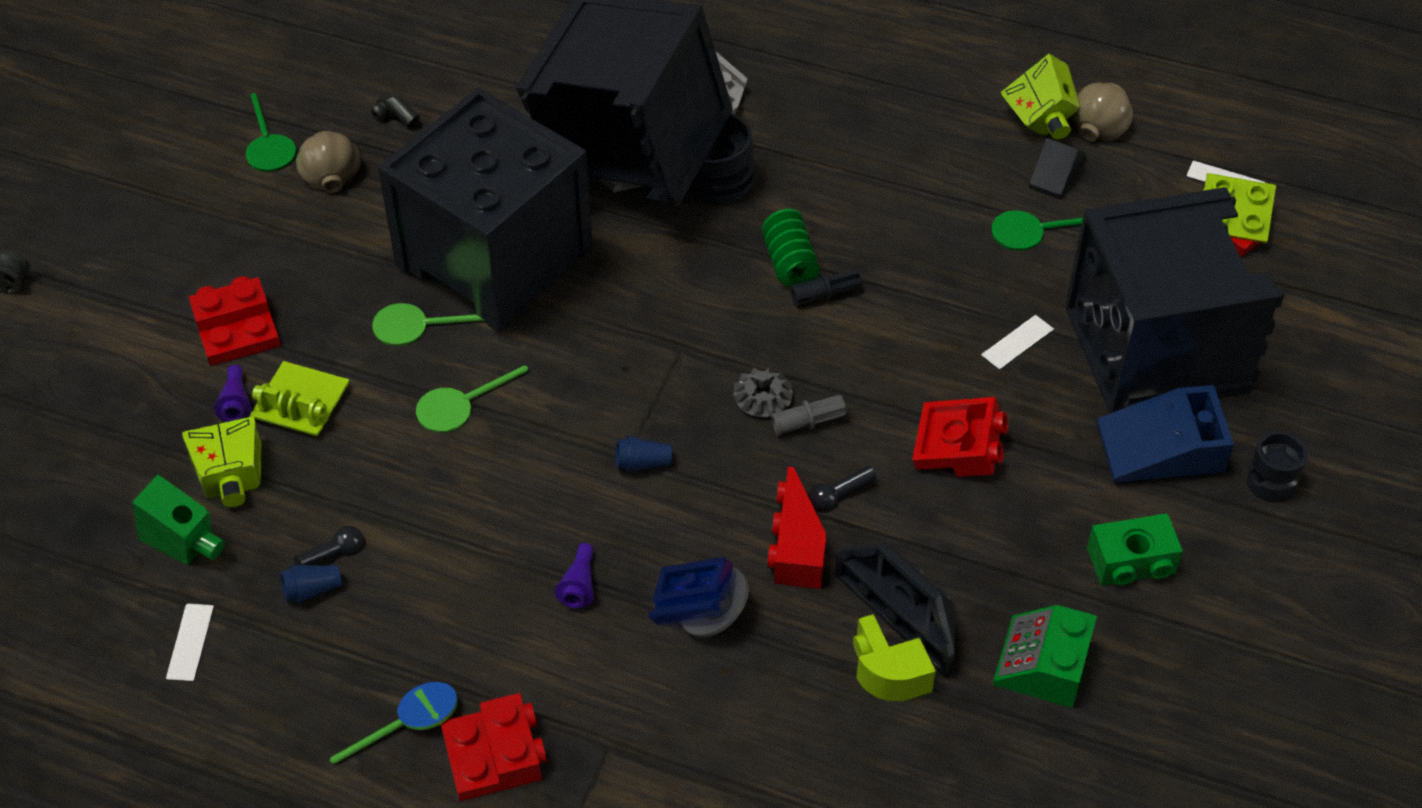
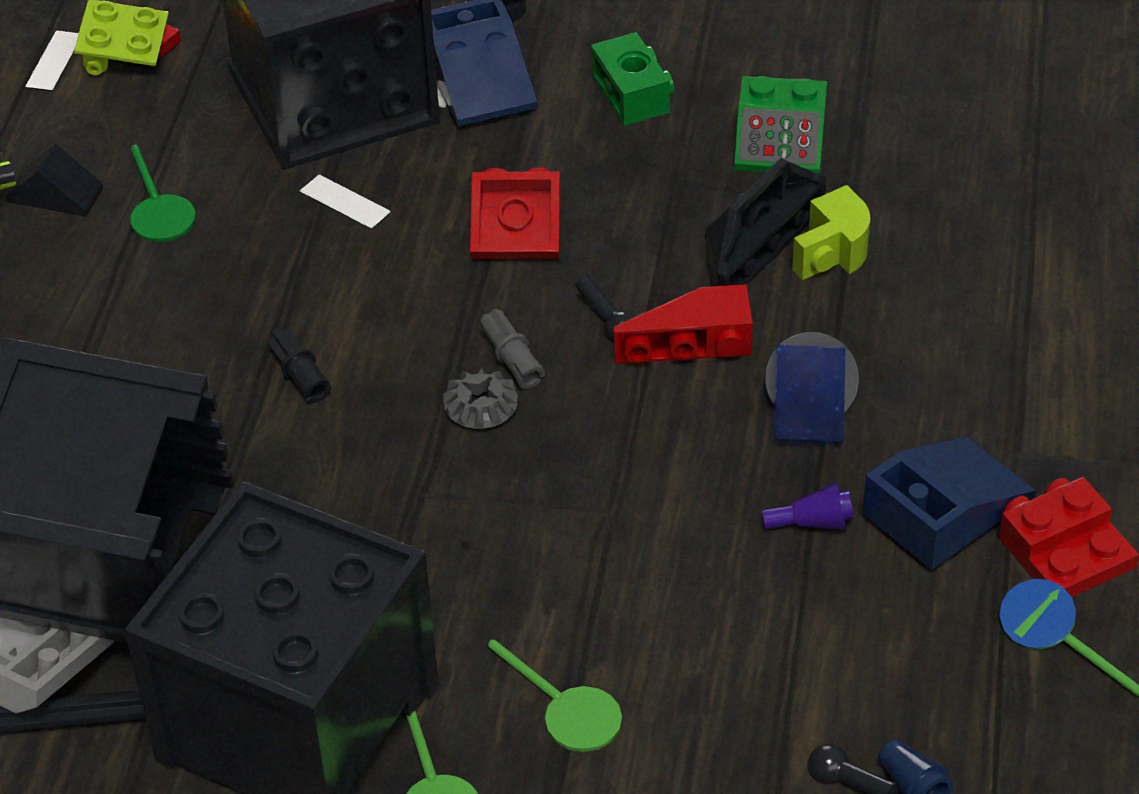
camera: 100 degrees left, 5 degrees down
dark blue cone [615,435,672,473] -> none
green piece [762,208,820,287] -> none
none -> dark blue slope [863,436,1036,570]

